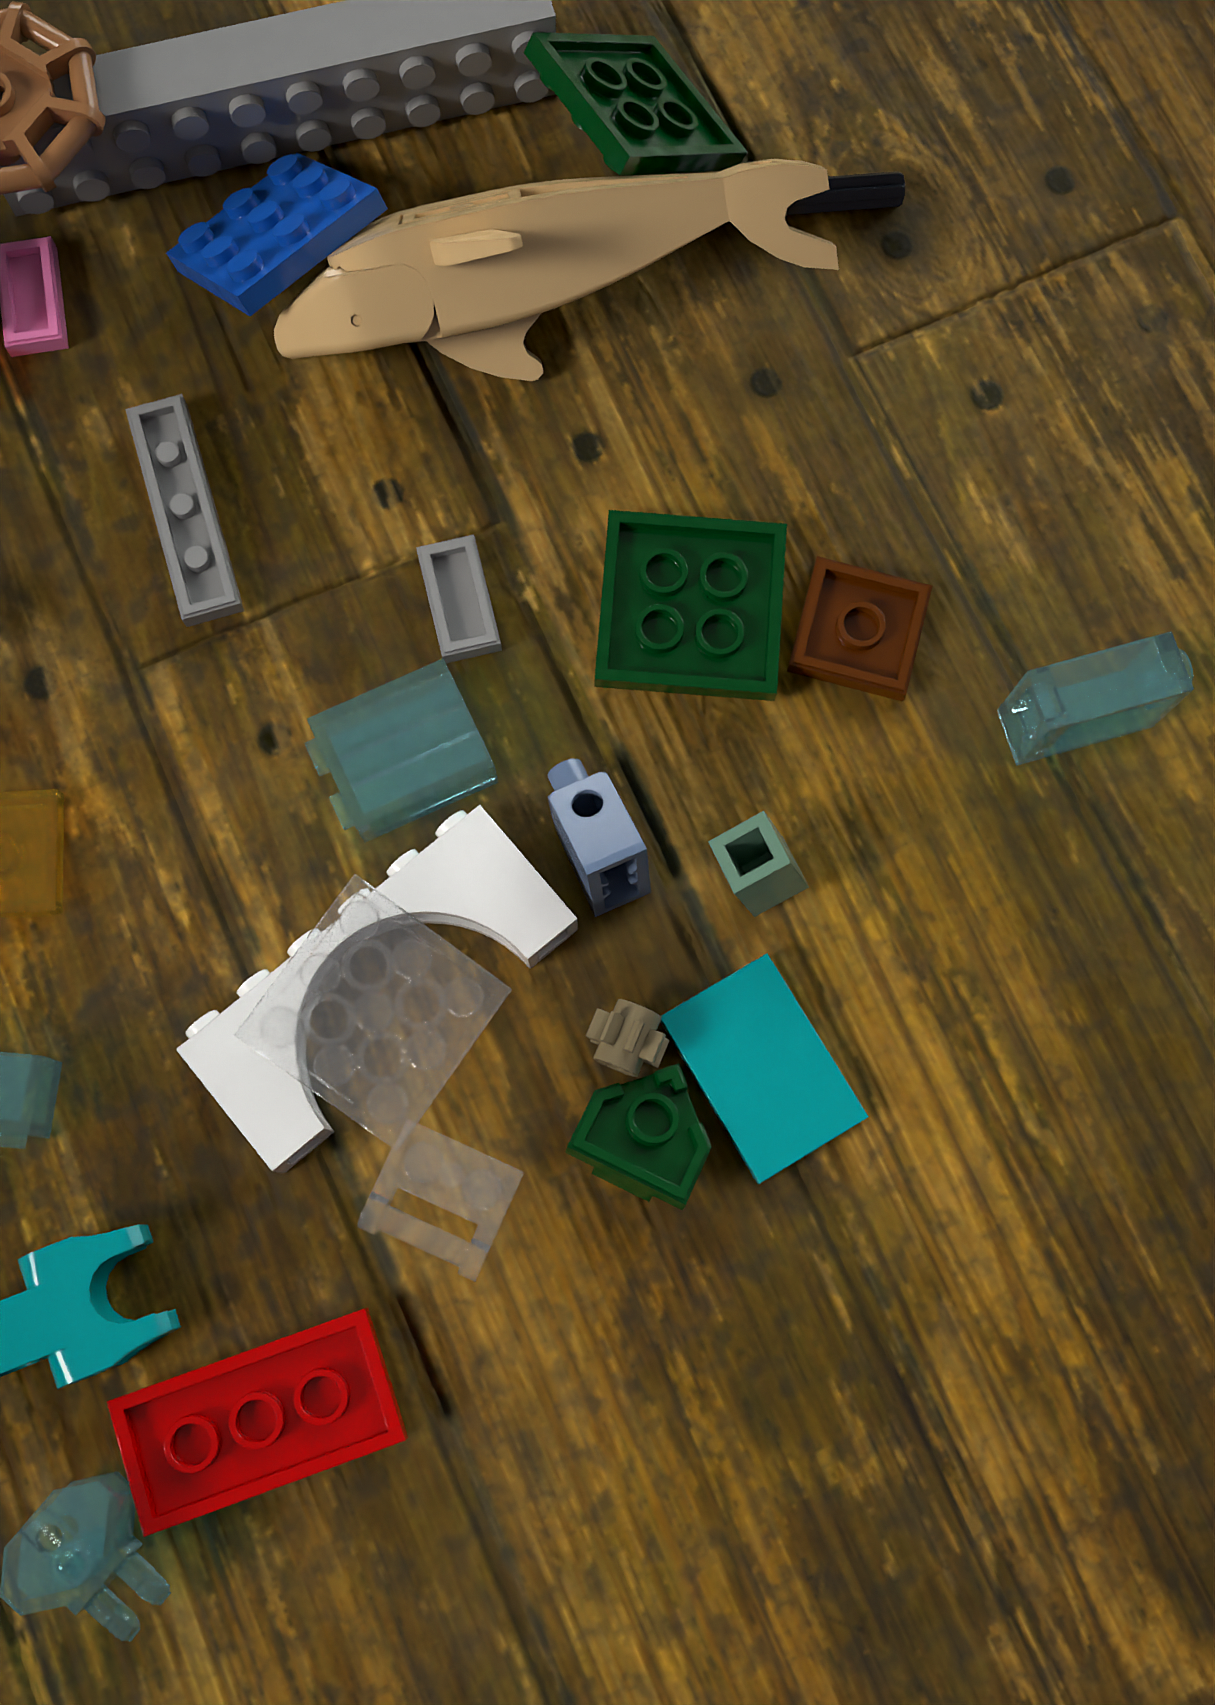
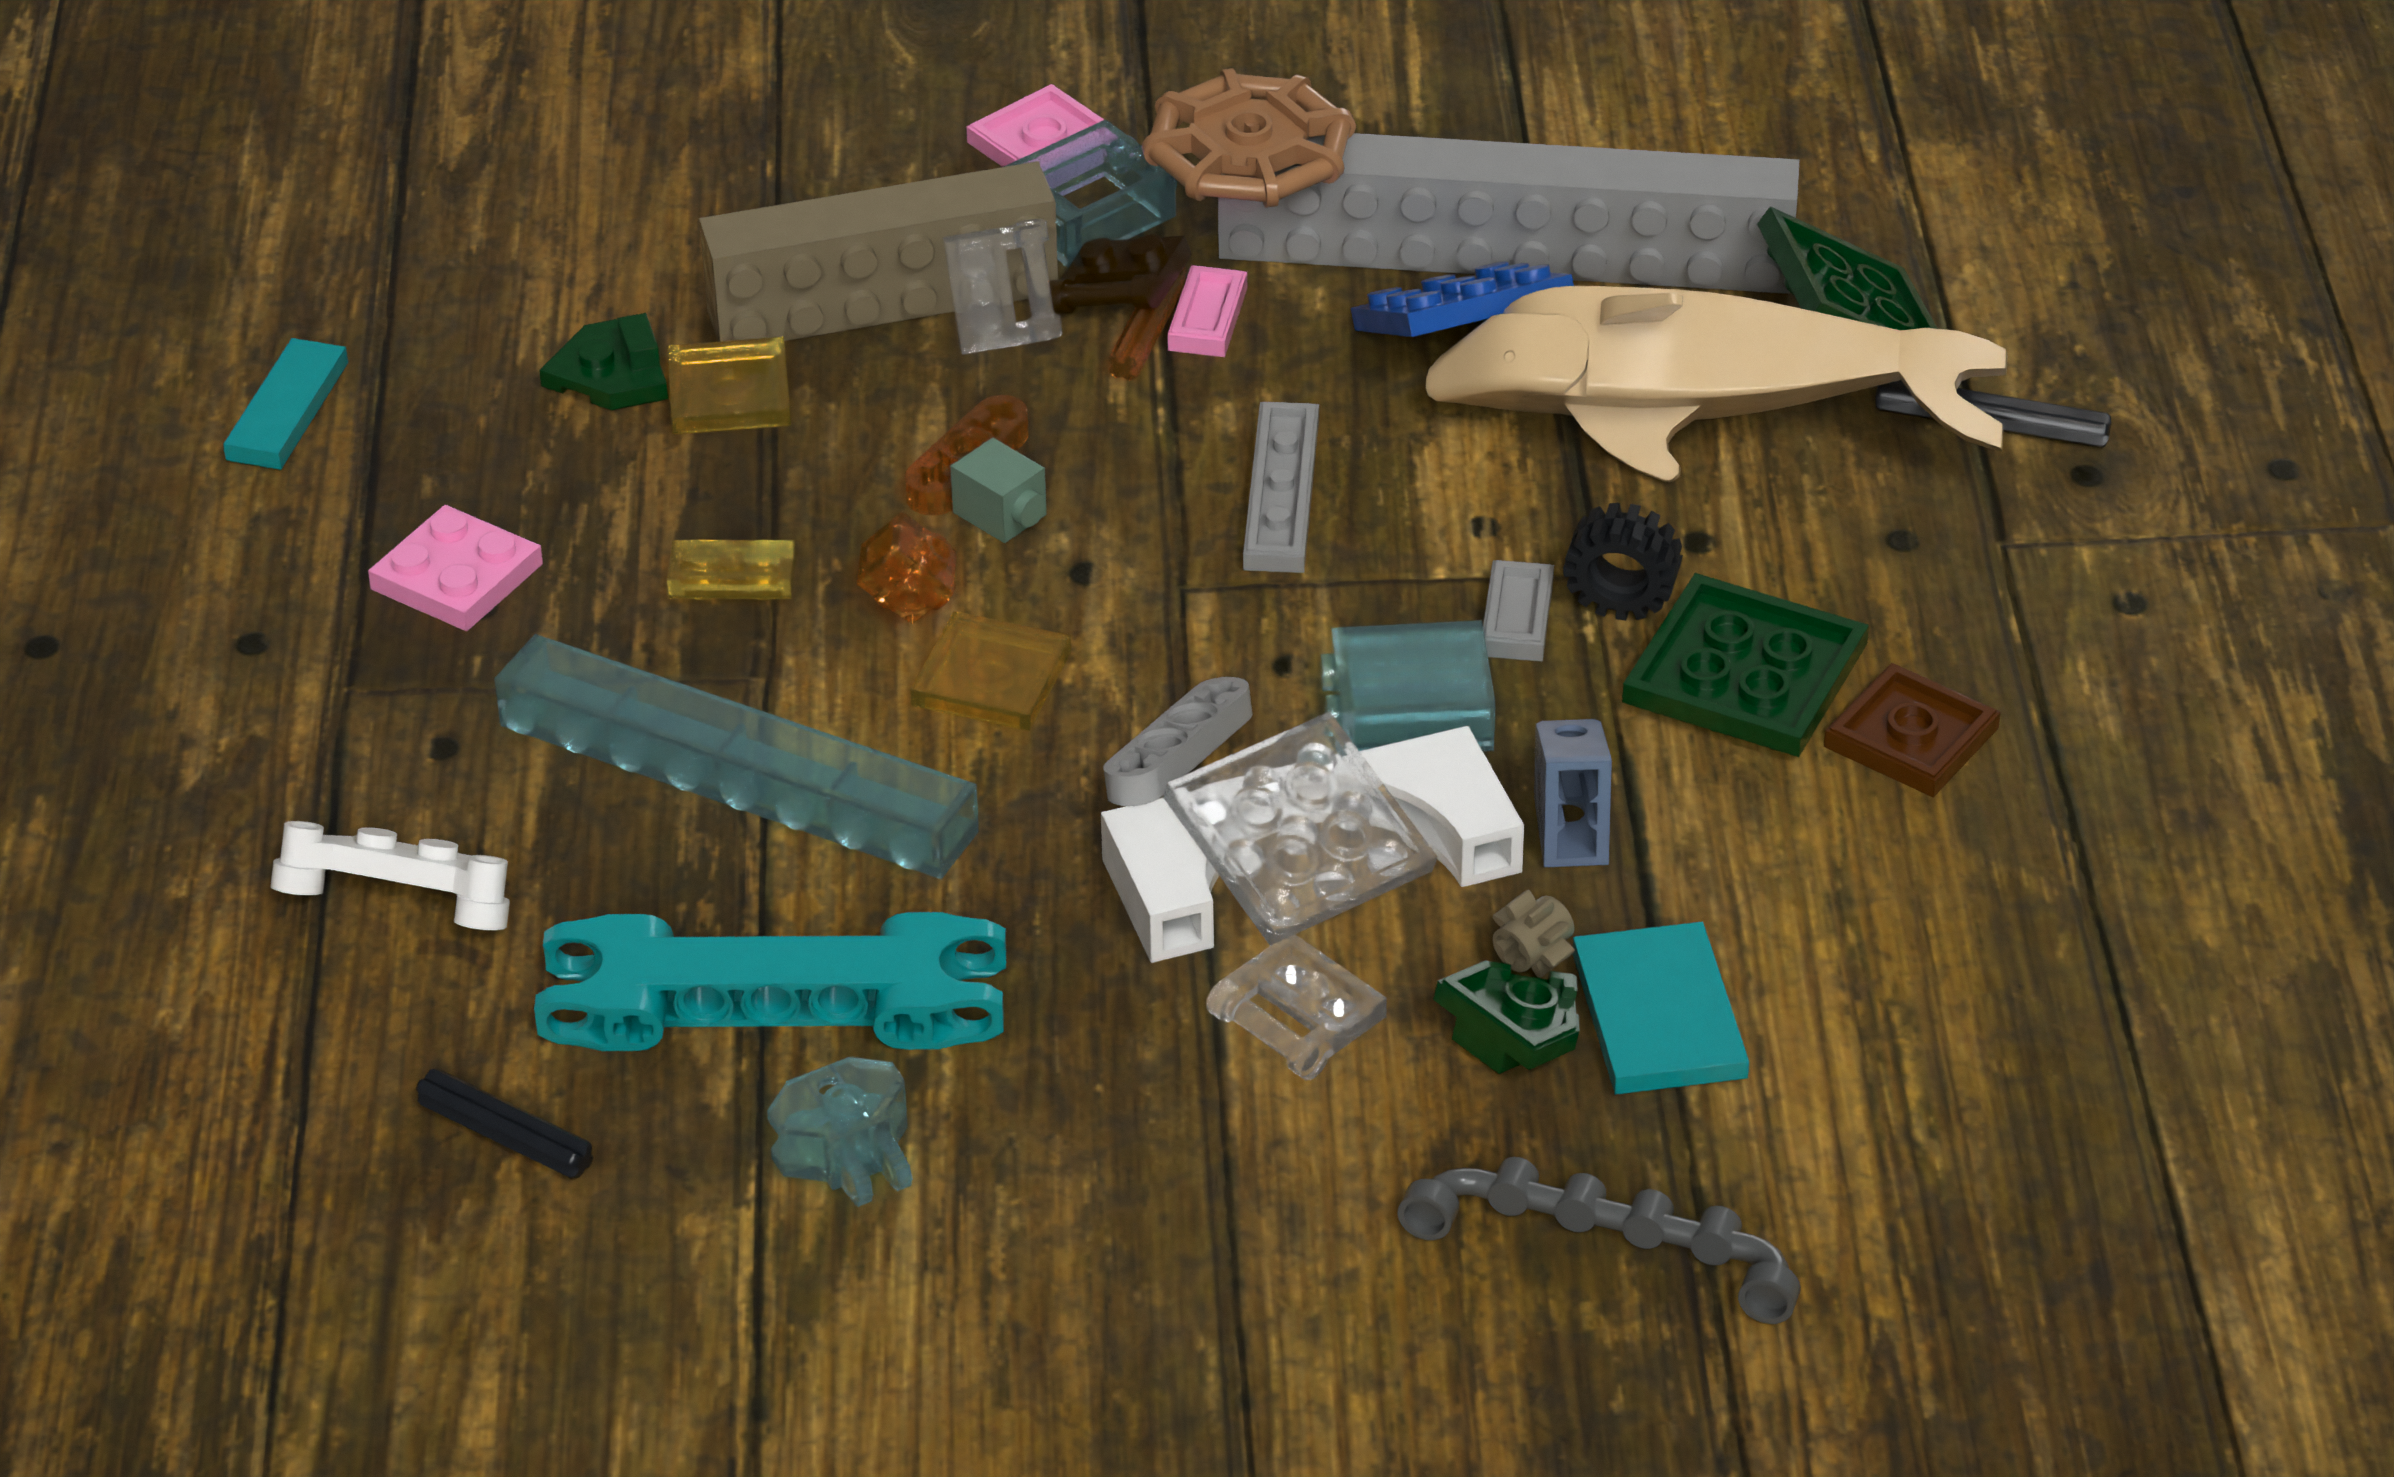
camera: 25 degrees right, 35 degrees down
red plate [107,1307,408,1537] -> none
sand green brick [708,811,809,917] -> none
clear light blue window [997,631,1194,766] -> none
none -> light grey beam [1103,677,1253,806]
none -> dark grey bar [1397,1157,1801,1324]
none -> black tyre [1563,503,1683,621]

